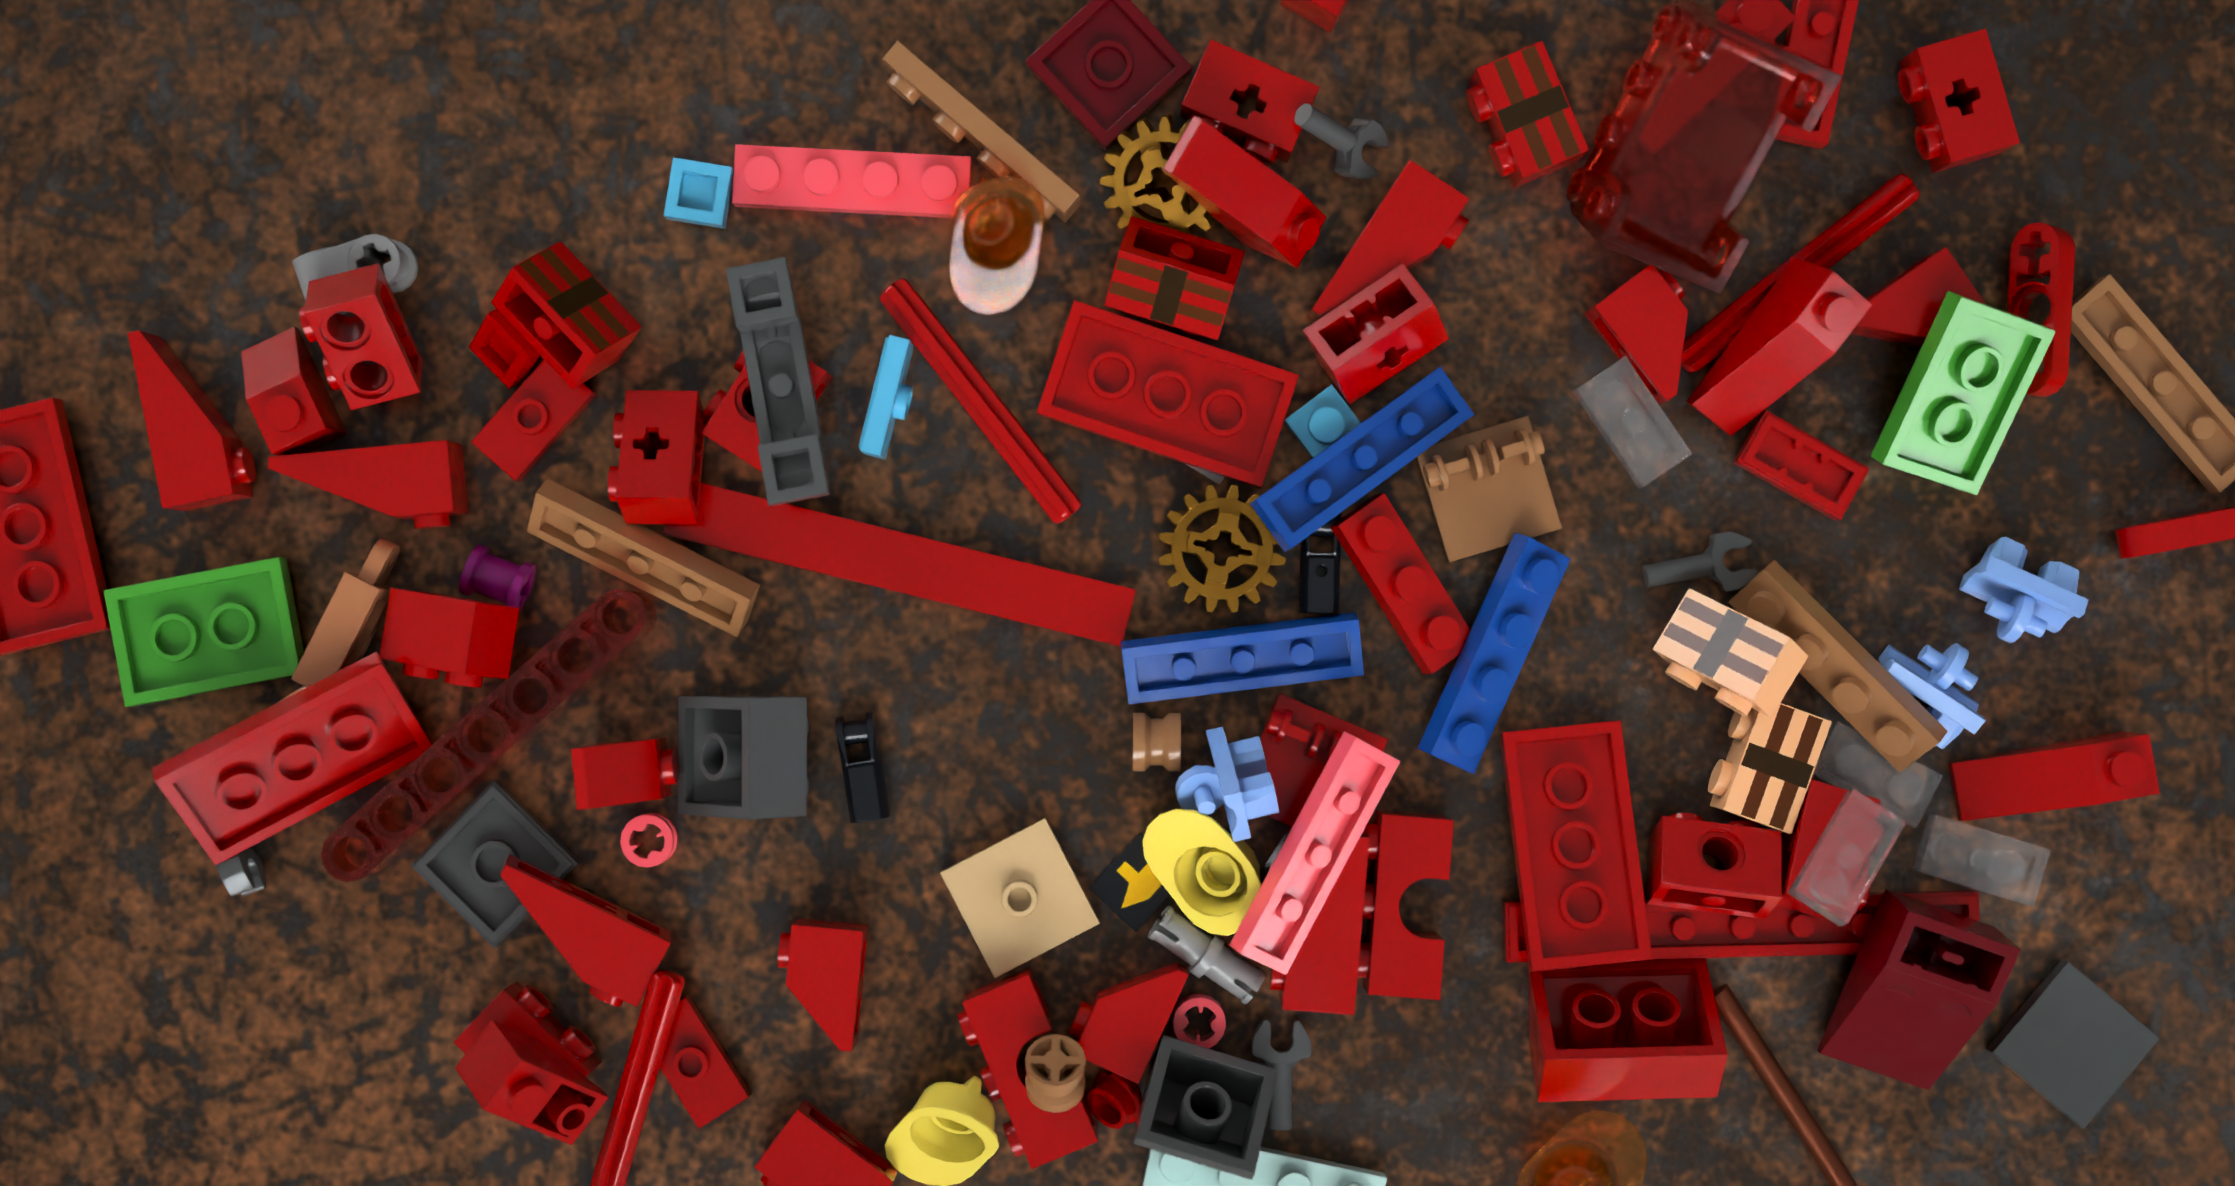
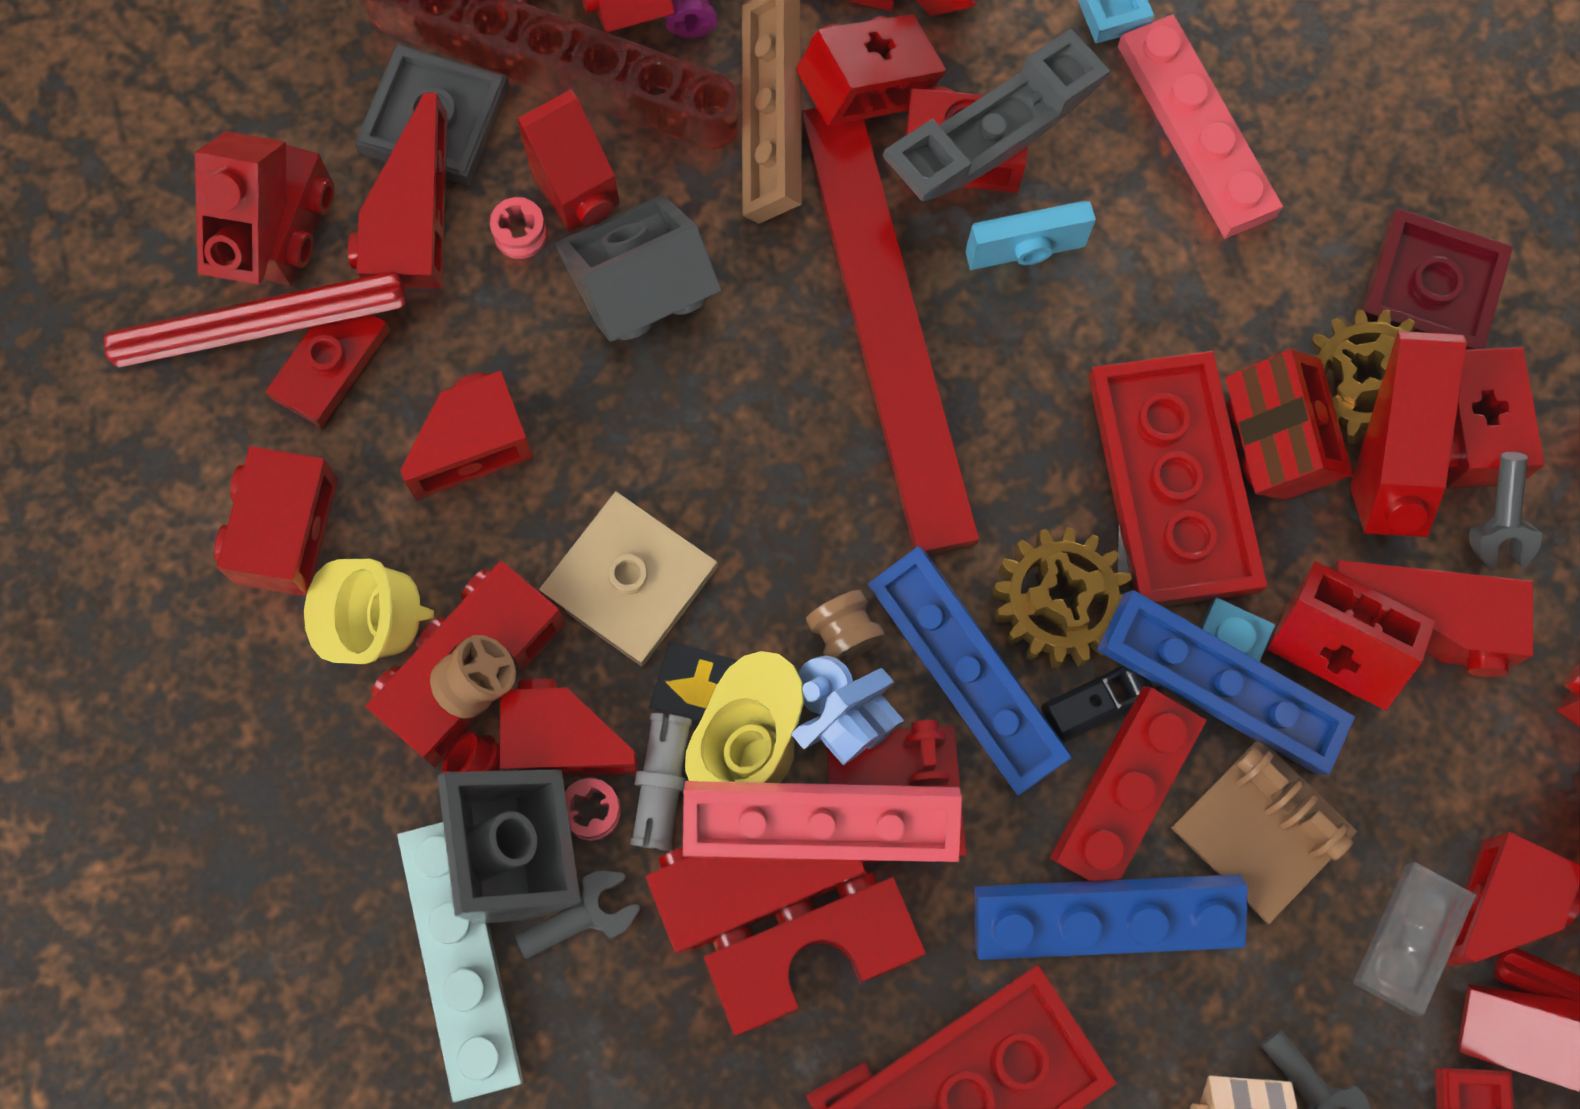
camera: 60 degrees right, 15 degrees down
black bar [835,712,890,823] -> none
red axle [880,278,1081,524] -> none
medium nougat plate [882,41,1081,223] -> none
clear orange piece [949,176,1045,315] -> none

